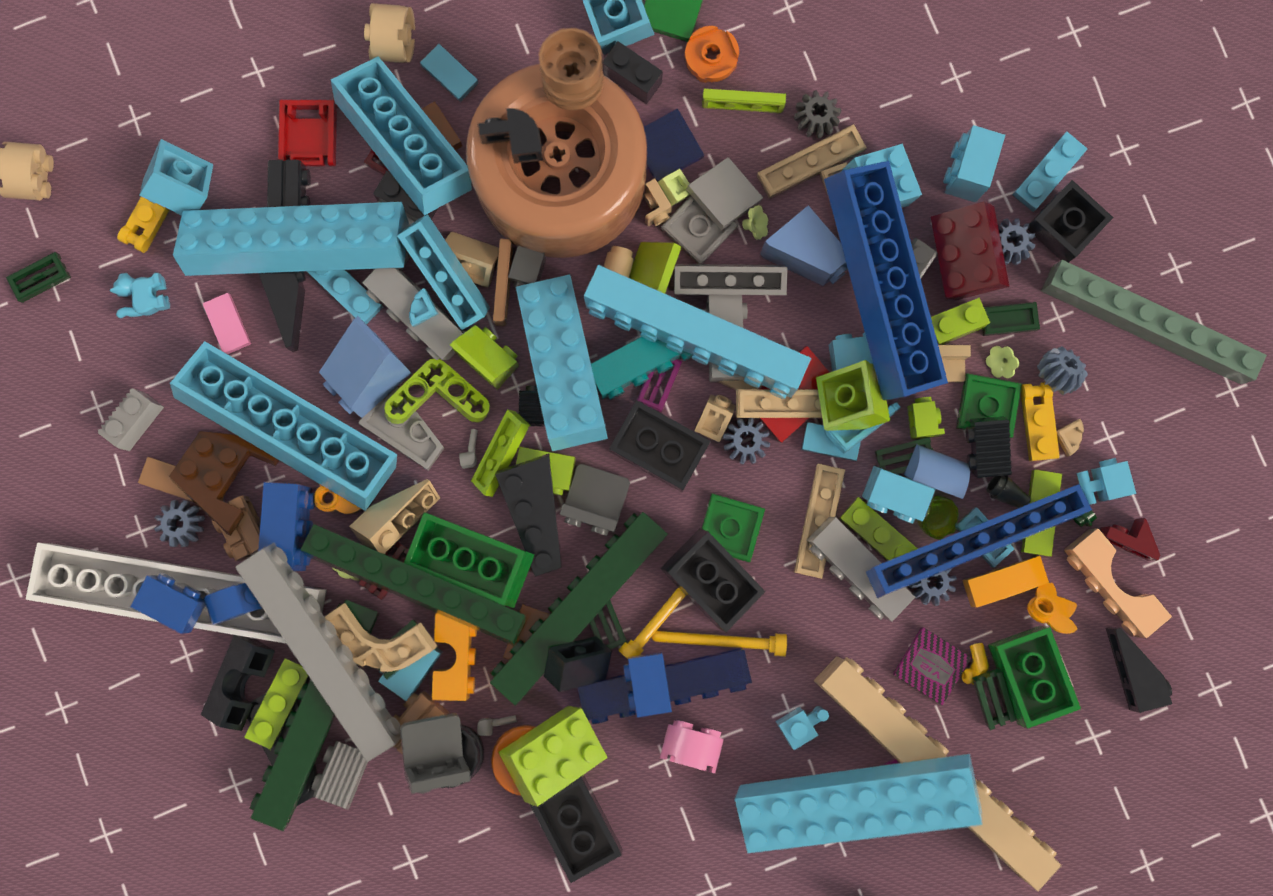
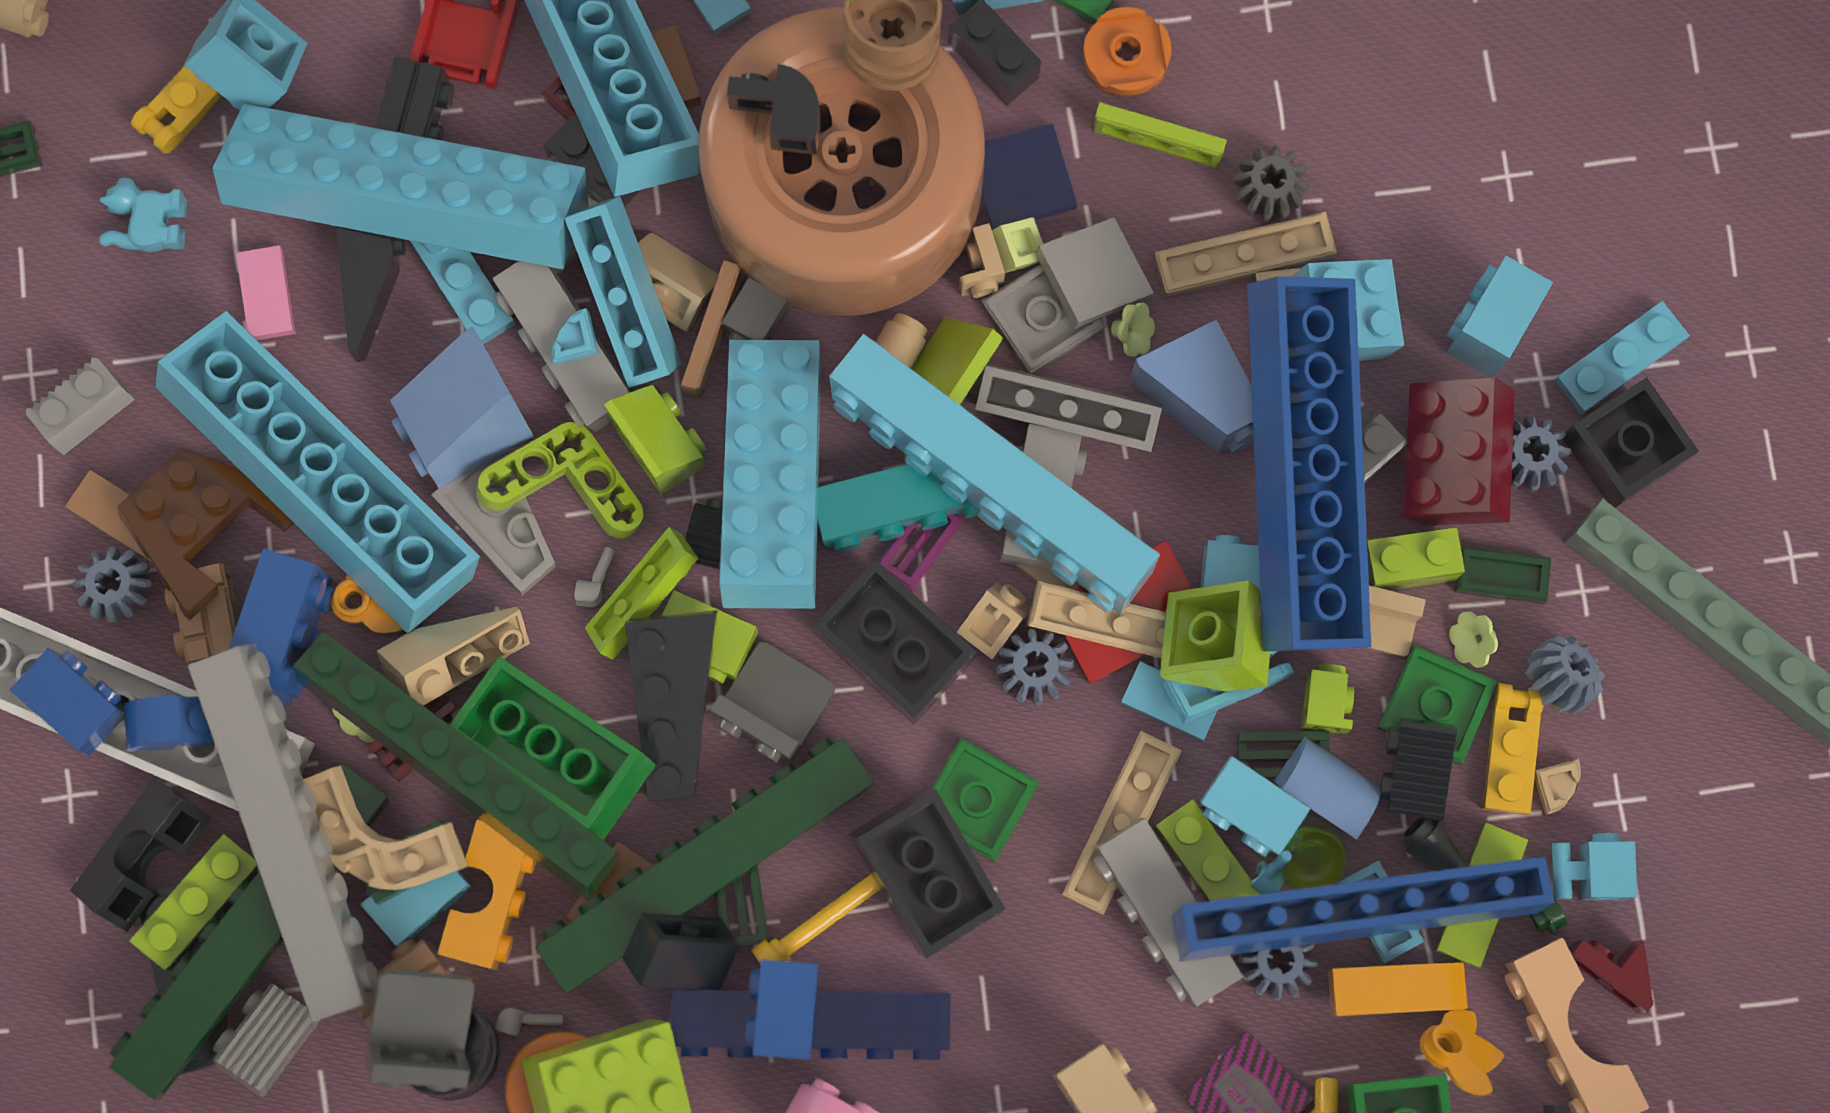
camera: 15 degrees right, 5 degrees down
yellow piece [651,631,787,657] -> none
none -> medium azure hand [1250,850,1292,894]

